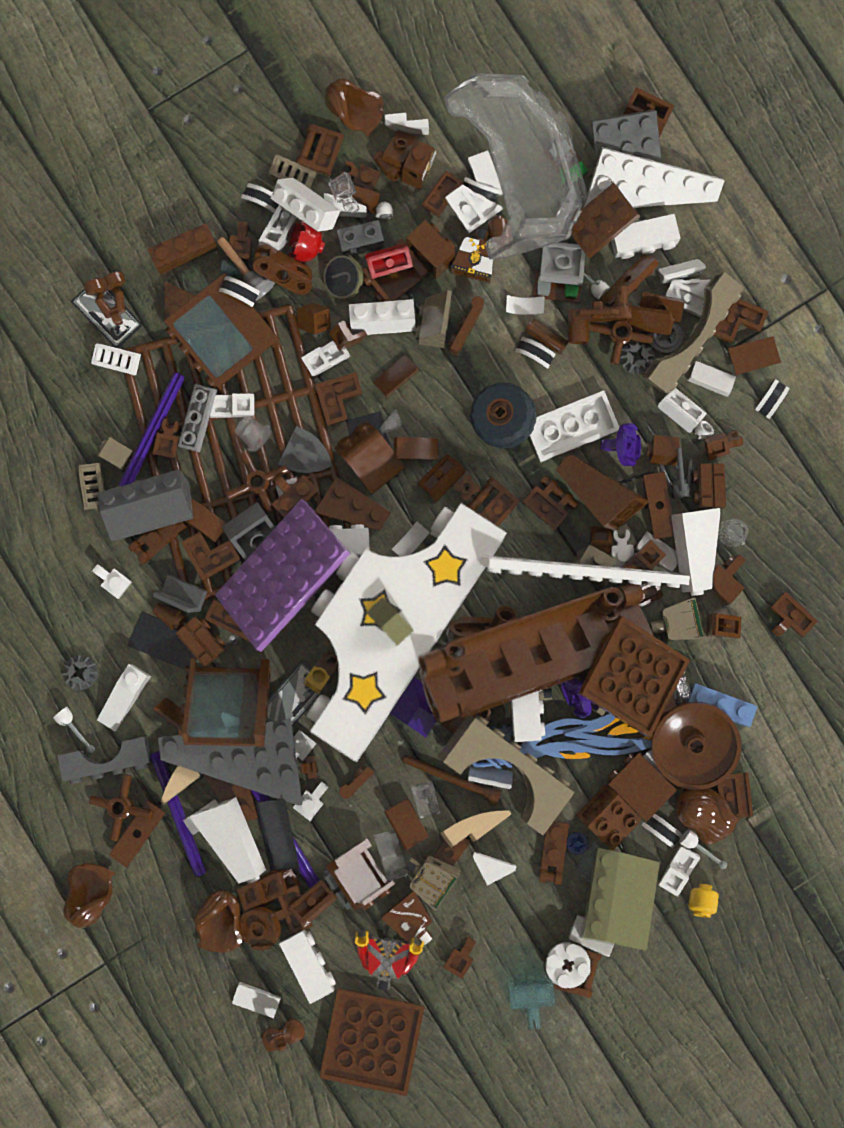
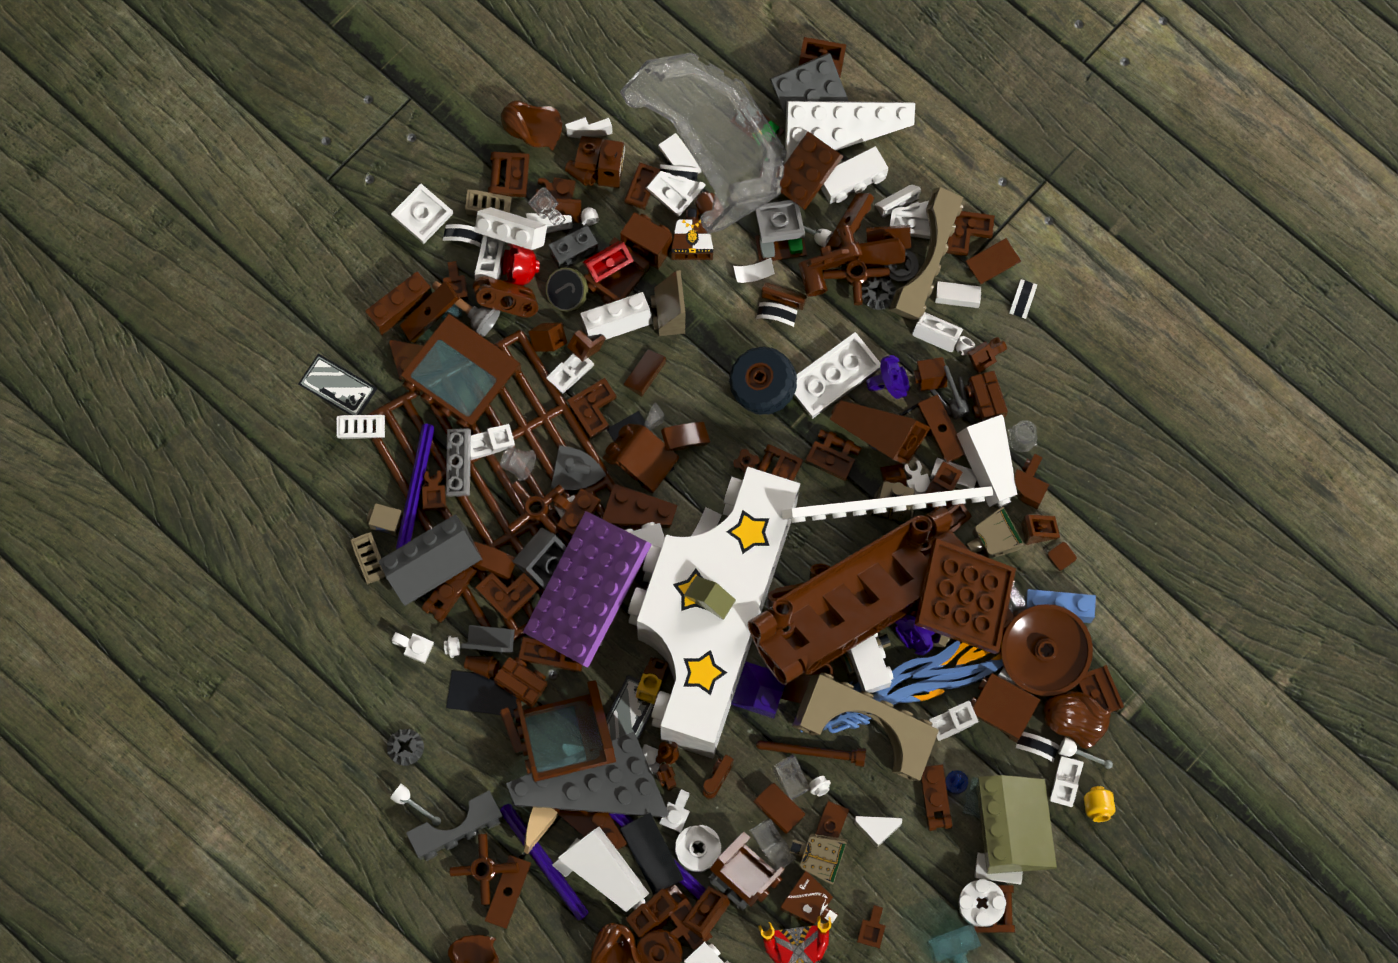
camera: 15 degrees left, 10 degrees down
reddish brown piece [83,272,126,326] -> none
white slope [97,664,151,732] -> none
reddish brown slope [153,698,199,733] -> none
sticker [218,276,260,307] -> none
reddish brown slope [418,454,465,502] -> none
tan slope [440,811,511,847] -> none
reddish brown plate [448,296,484,356] -> none
white slope [467,764,513,789] -> none
reddish brown bracket [576,784,642,851] -> none
reddish brown plate [770,592,818,638] -> none
none -> white plate [391,184,453,244]
none -> reddish brown tile [400,281,459,342]
none -> white plate [444,636,460,658]
none -> reddish brown tile [500,707,523,756]
none -> reddish brown plate [656,742,679,764]
none -> white plate [675,825,721,872]
none -> white plate [809,776,831,796]
none -> white slope [929,701,979,741]
none -> reddish brown piece [1047,542,1077,571]

